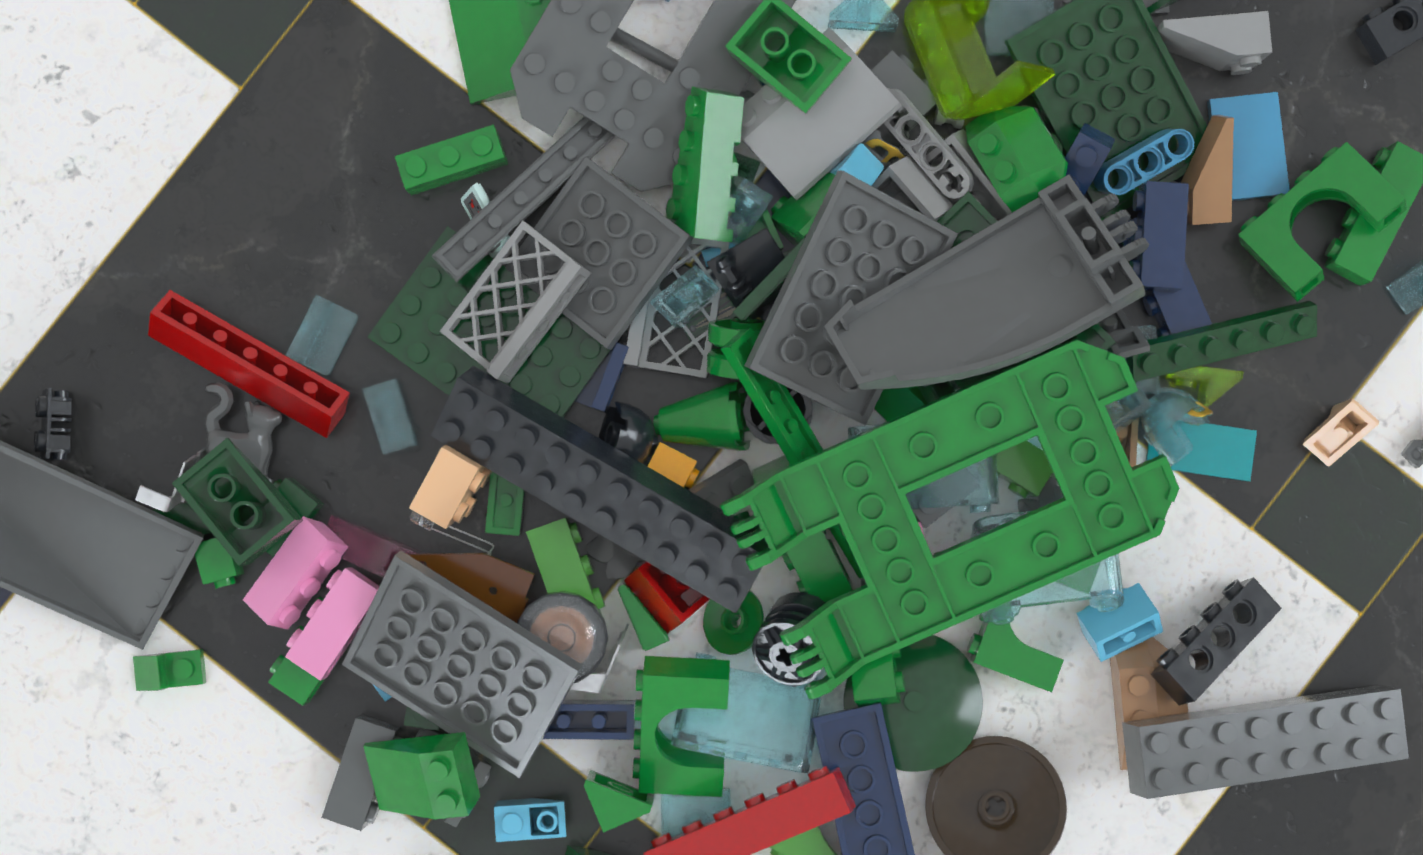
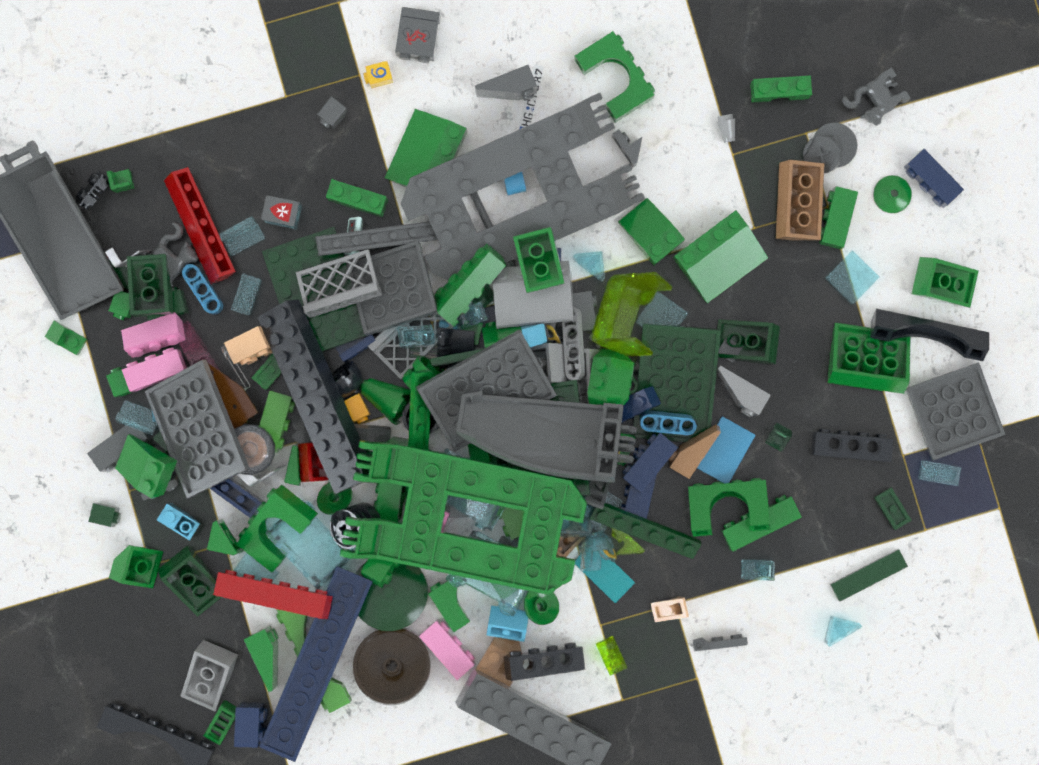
camera: 40 degrees right, 0 degrees up
none -> green panel [107,169,134,193]
none -> clear light blue panel [115,401,157,435]
none -> dark azure beam [182,264,223,315]
none -> piece [261,195,302,230]
none -> dark grey brick [317,96,348,129]
none -> bright pink brick [419,619,475,680]
none -> green dish [524,591,559,625]
none -> clear neon green slope [596,636,627,676]
none -> clear green slope [765,423,793,452]

